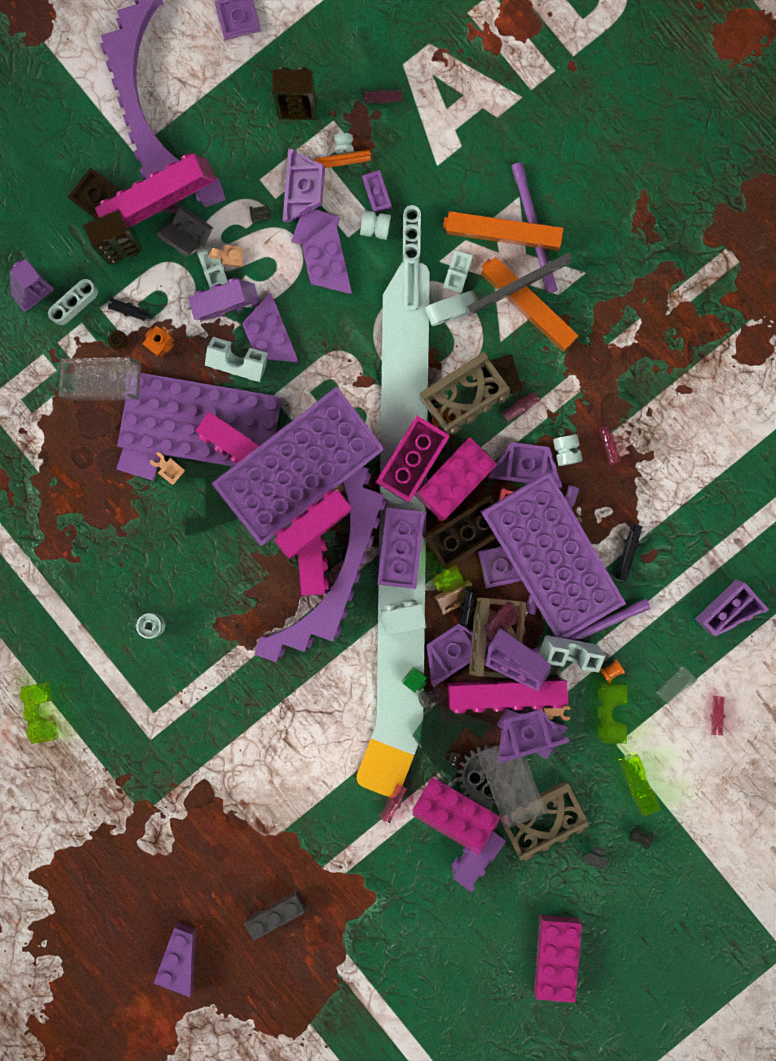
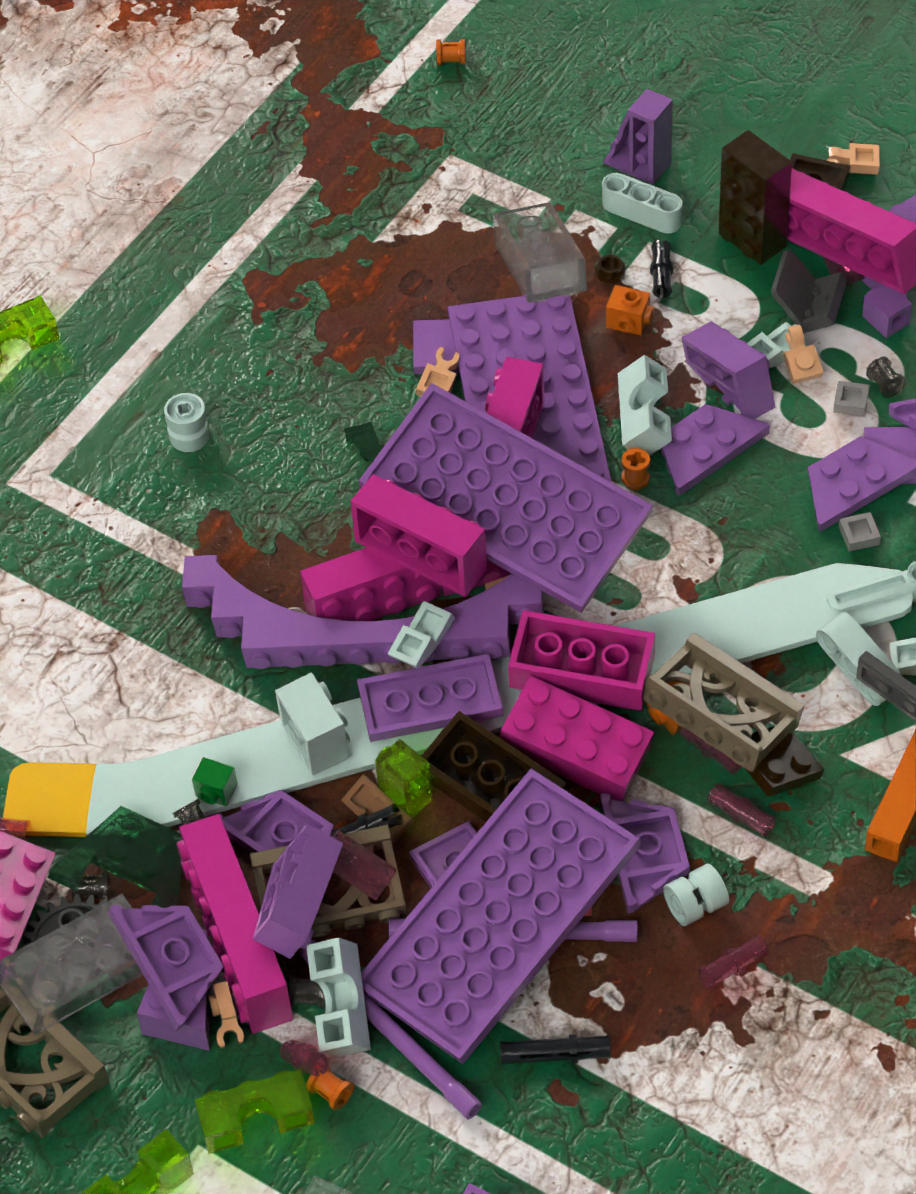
camera: 75 degrees right, 35 degrees down
none -> clear pink pin [280,1039,329,1076]
none -> light aqua slope [388,601,455,669]
none -> orange bush [621,448,650,490]
none -> light nougat plate [827,143,880,175]
none -> light grey plate [833,381,869,417]
none -> light grey plate [839,512,881,552]

